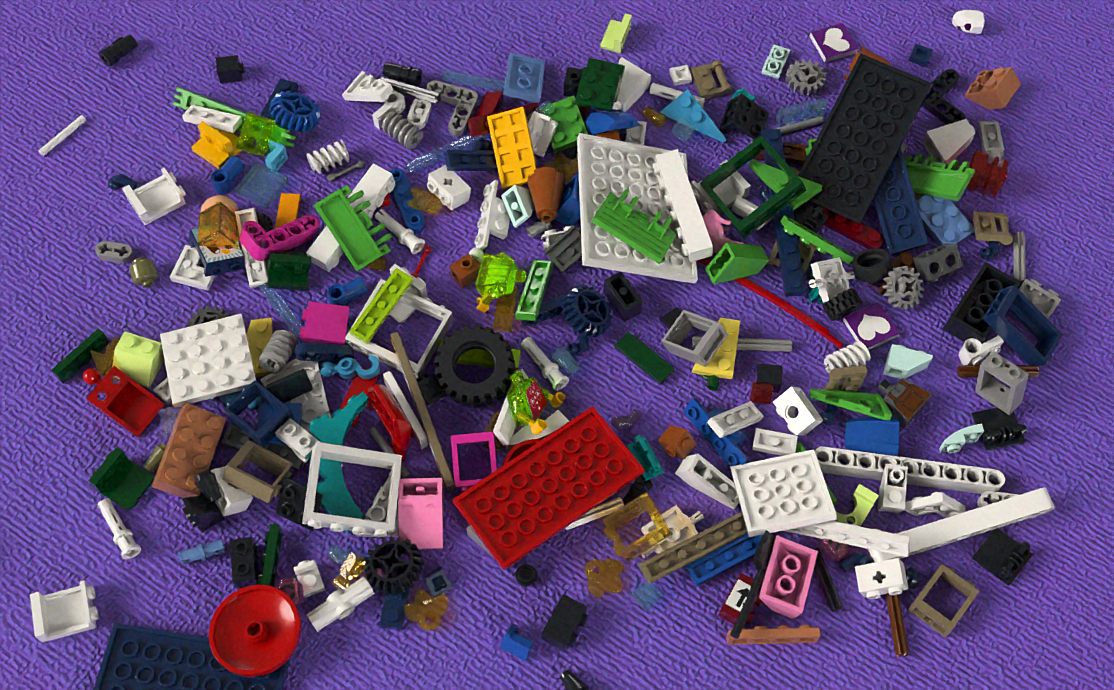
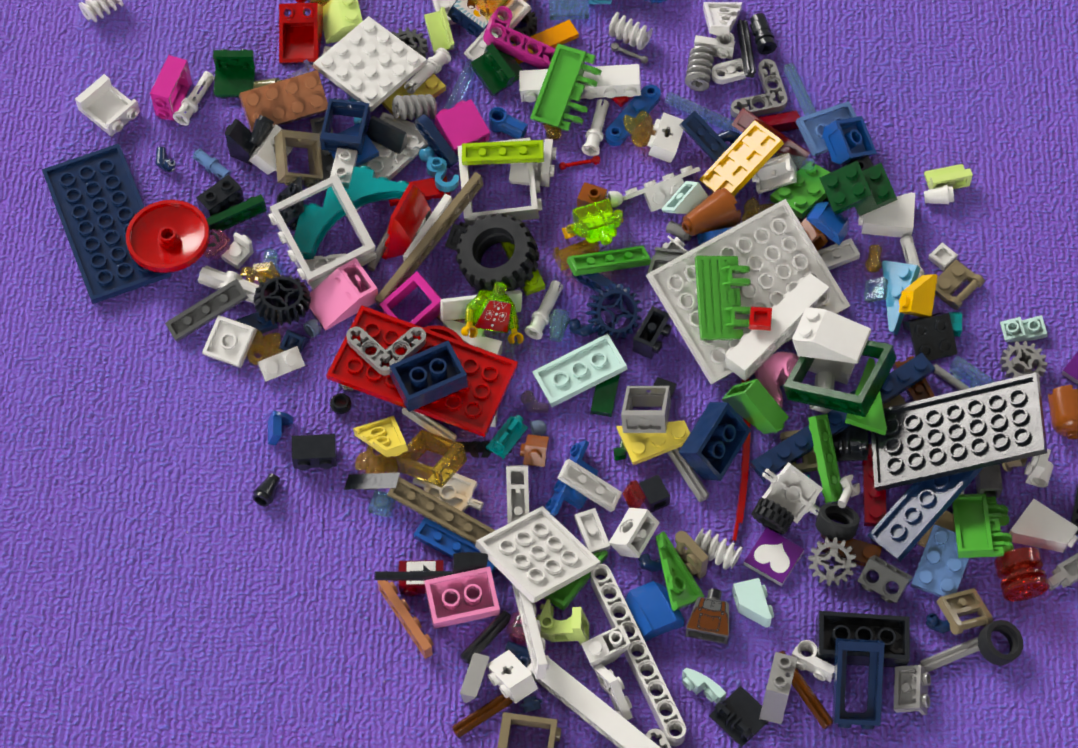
camera: 60 degrees right, 0 degrees up
none -> dark pink window [150,55,192,121]
none -> dark blue arm [156,147,176,172]
none -> dark grey plate [165,279,249,342]
none -> white tile [202,315,257,368]
none -> white plate [257,346,305,382]
none -> sand blue hinge [303,319,322,338]
none -> piece [344,472,400,490]
none -> light grey beam [346,327,427,376]
none -> light yellow wing [353,416,408,457]
none -> dark blue brick [389,340,468,412]
none -> white pin [404,48,451,94]
none -> yellowish green panel [424,7,455,54]
none -> light grey slope [460,653,489,703]
none -> sand blue hinge [530,420,547,436]
none -> light aqua plate [532,334,628,407]
none -> dark blue brick [679,402,751,481]
none -> red plate [749,307,772,331]
none -> white slope [792,307,871,364]
none -> blue slope [822,116,877,165]
none -> white bar [837,475,860,508]
none -> yellow slope [899,274,938,317]
none -> white cone [924,184,954,205]
none -> black tyre [978,620,1023,666]

